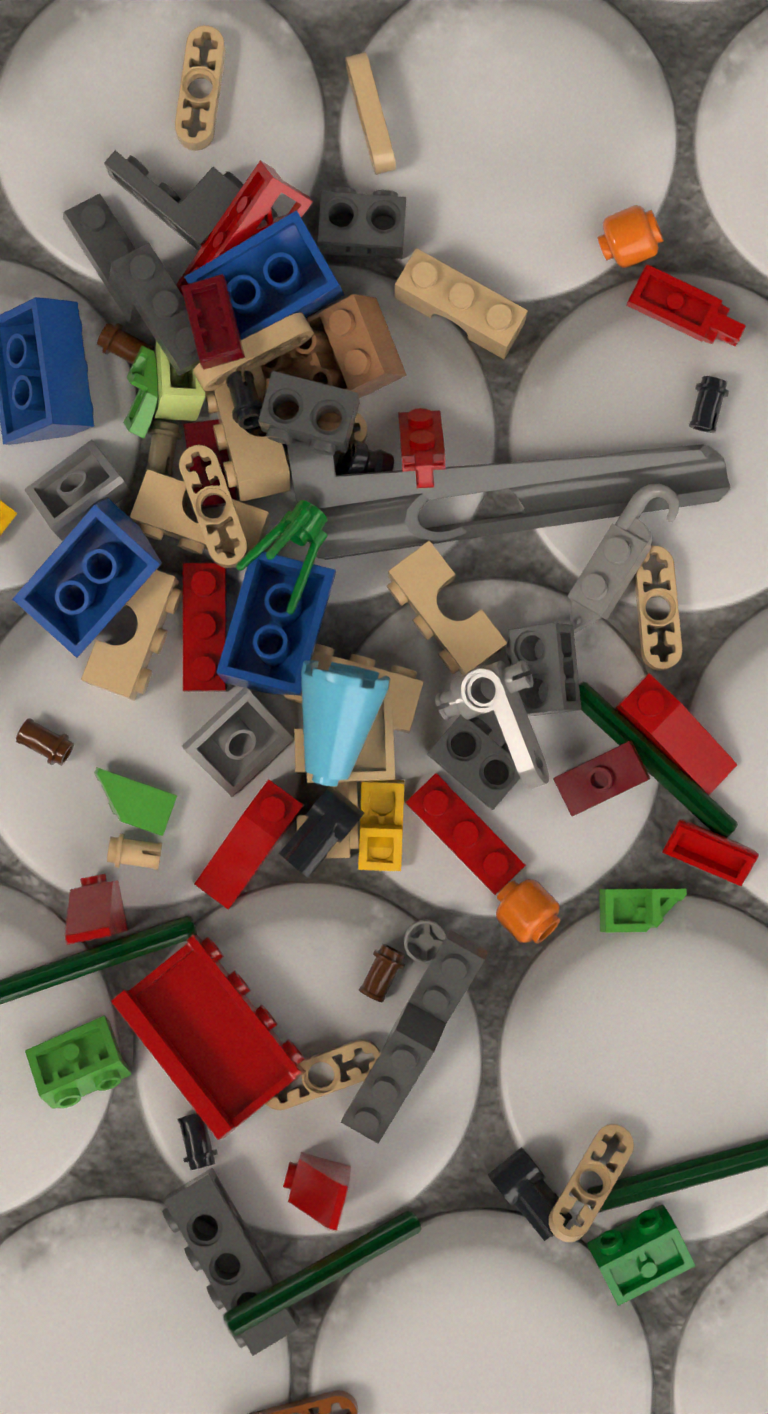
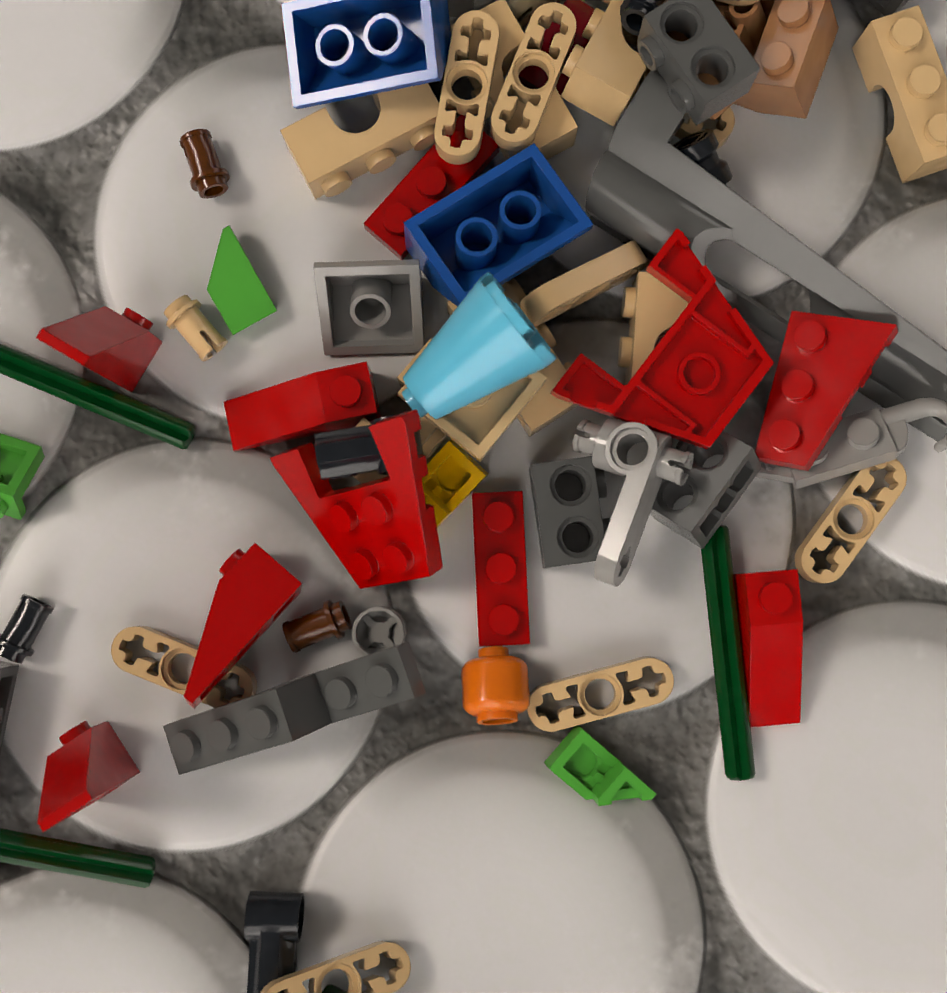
camera: 40 degrees right, 0 degrees up
red panel [111,935,306,1140] -> none
green plant [236,500,328,615] -> none
red hinge [398,408,446,488] -> none
dark red plate [553,740,651,817] -> none
red tile [662,819,759,886] -> none
none -> red slope [184,543,302,709]
none -> red wing [270,409,443,589]
none -> tan beam [434,10,499,165]
none -> tan beam [520,240,649,326]
none -> tan beam [527,656,674,732]
none -> red wing [551,228,774,449]
none -> red wing [755,311,899,471]

